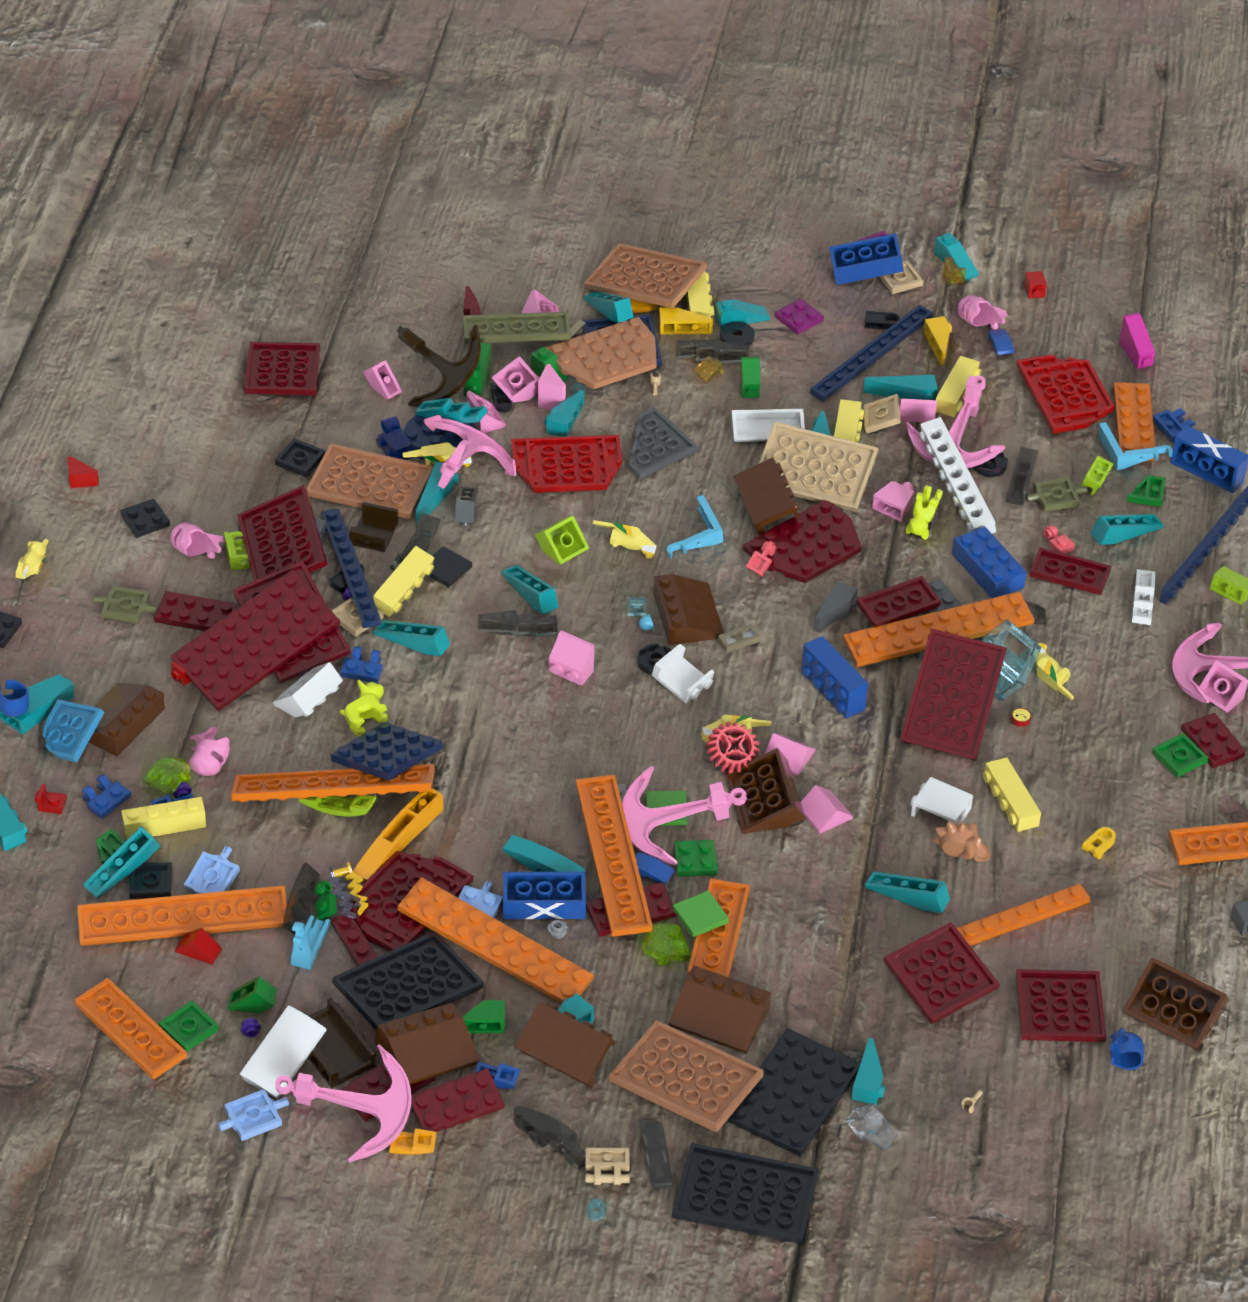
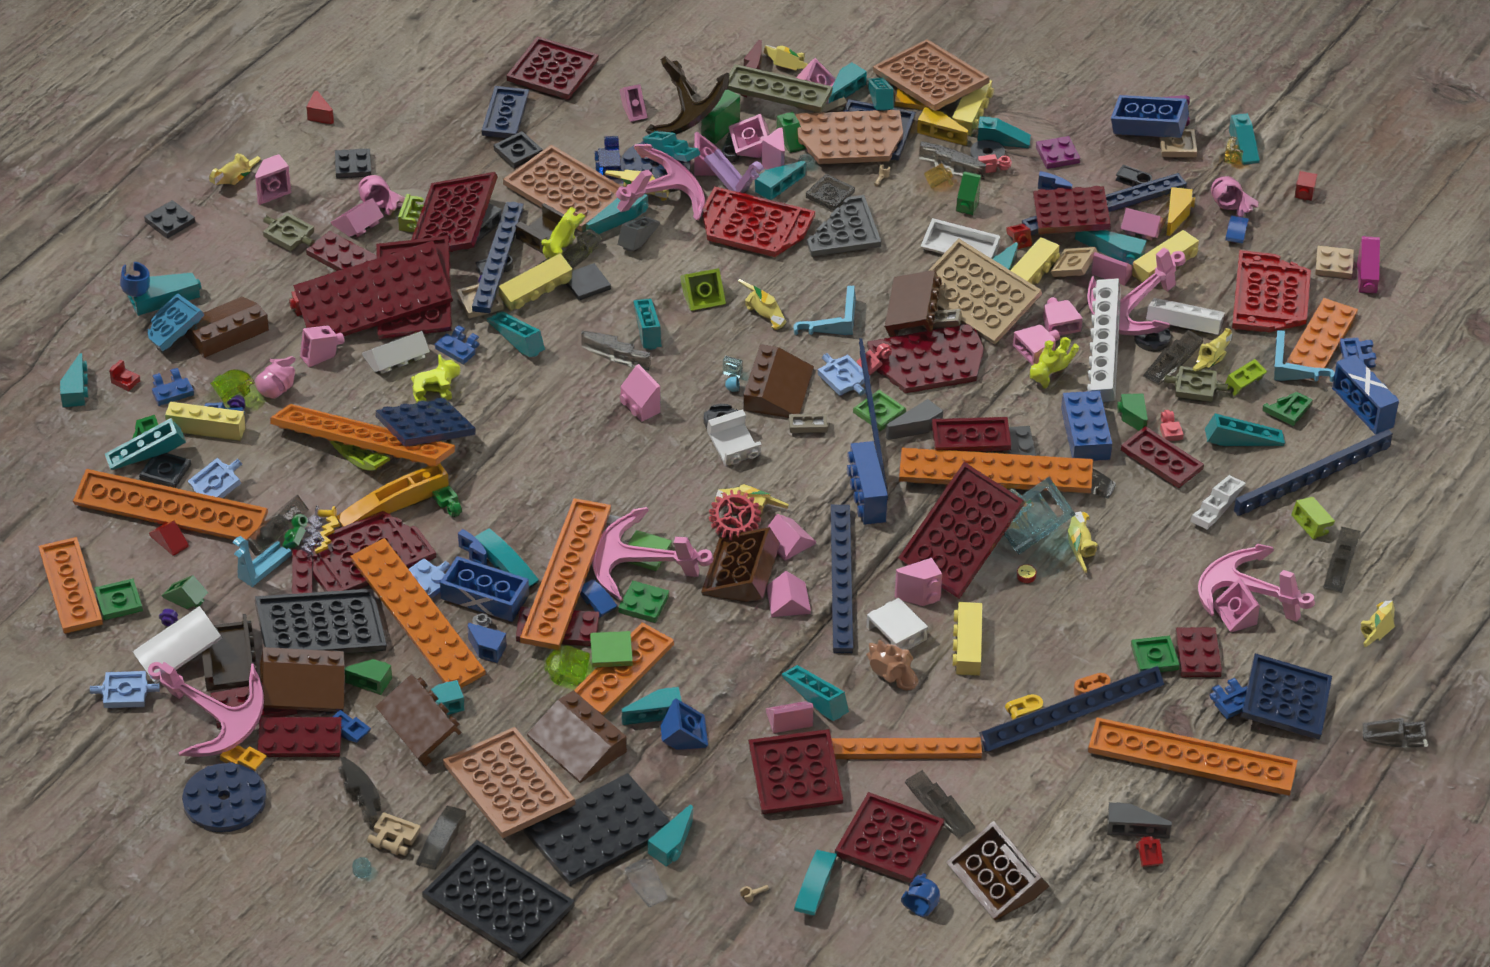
camera: 25 degrees right, 0 degrees up
none -> dark blue plate [182,763,266,832]
none -> bright pink slope [255,154,291,205]
none -> bright pink torso [300,326,344,367]
none -> bright pink slope [331,198,384,237]
none -> green plate [432,485,462,517]
none -> blue slope [458,529,487,565]
none -> blue slope [468,623,507,663]
none -> dark blue plate [481,86,529,138]
none -> neon yellow animal [541,207,586,259]
none -> teal slope [622,687,682,725]
none -> blue slope [661,698,708,750]
none -> lavender hinge [704,149,764,193]
none -> light yellow animal [764,45,808,70]
none -> bright pink slope [766,701,813,733]
none -> teal slope [794,850,837,916]
none -> clear smoke plate [806,174,855,211]
none -> light blue plate [818,353,870,396]
none -> teal slope [829,62,867,103]
none -> dark blue plate [831,504,853,653]
none -> bright green tile [853,390,906,432]
none -> dark blue piece [859,338,888,500]
none -> bright pink slope [895,558,942,606]
none -> clear smoke slope [905,770,976,839]
none -> dark tan piece [923,309,962,329]
none -> coral plate [977,154,1012,174]
none -> dark blue plate [979,666,1164,752]
none -> red bracket [1006,224,1032,249]
none -> dark red plate [1033,186,1111,234]
none -> blue slope [1038,171,1073,190]
none -> bright pink torso [1043,297,1082,336]
none -> orange beam [1074,673,1111,696]
none -> green slope [1117,394,1148,431]
none -> bright pink slope [1121,208,1165,241]
none -> white slope [1146,298,1225,335]
none -> light yellow animal [1192,328,1232,371]
none -> tan plate [1315,246,1354,279]

